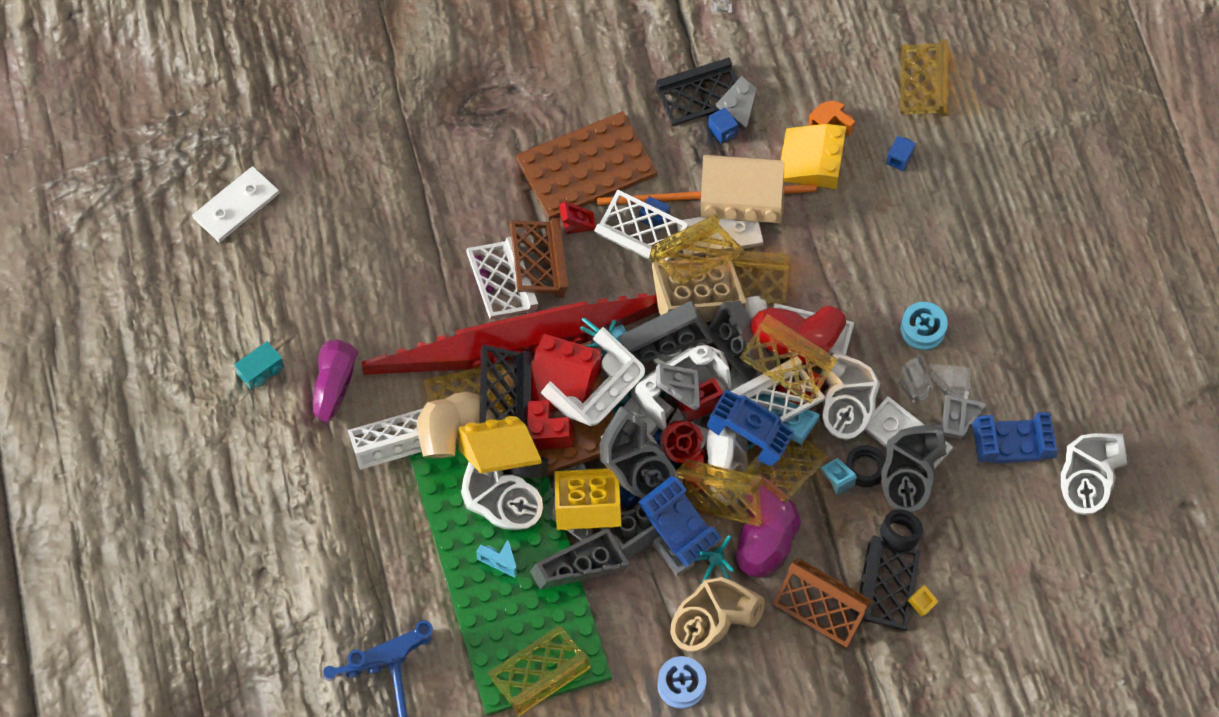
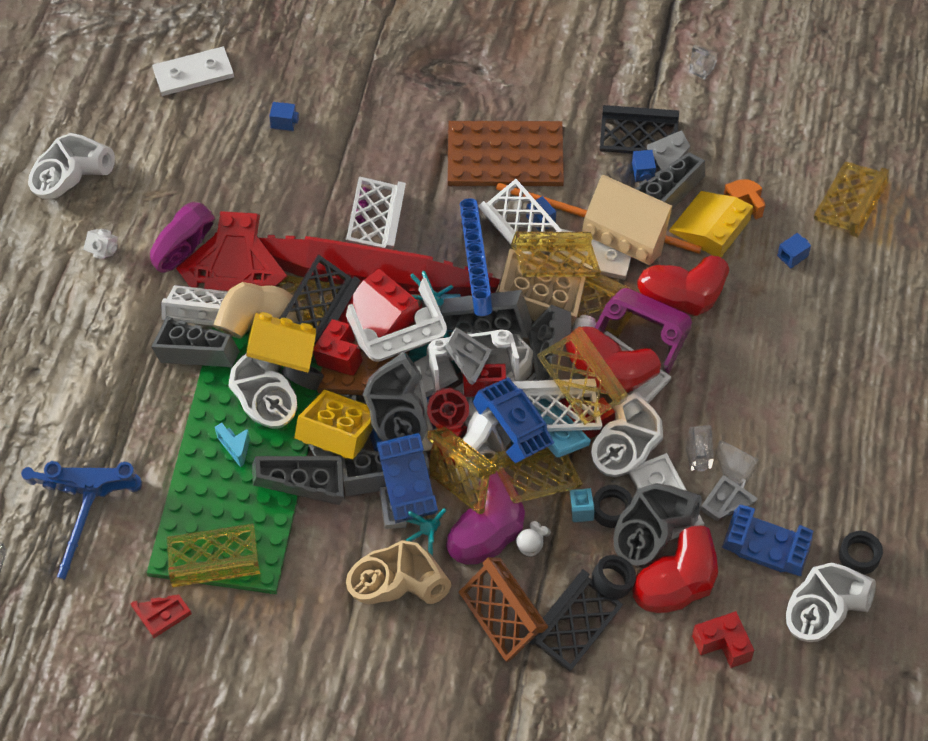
camera: 25 degrees right, 5 degrees down
teal brick [234,341,284,391] -> none
dark orange fence [510,218,568,298] -> none
red slope [559,201,596,234] -> none
light blue wheel [657,656,706,709] -> none
medium azure wheel [900,302,948,350] -> none
yellow plate [908,585,939,617] -> none
none -> white piece [28,133,115,200]
none -> white brick [83,229,118,259]
none -> dark grey wedge [151,316,240,367]
none -> red plate [176,211,288,291]
none -> blue brick [269,102,299,131]
none -> blue beam [460,198,493,316]
none -> white piece [516,521,551,557]
none -> magenta windscreen [595,288,692,374]
none -> red piece [632,526,718,613]
none -> dark grey wedge [635,152,705,211]
none -> red piece [637,255,730,316]
none -> red brick [692,611,755,668]
none -> black tyre [839,531,883,575]

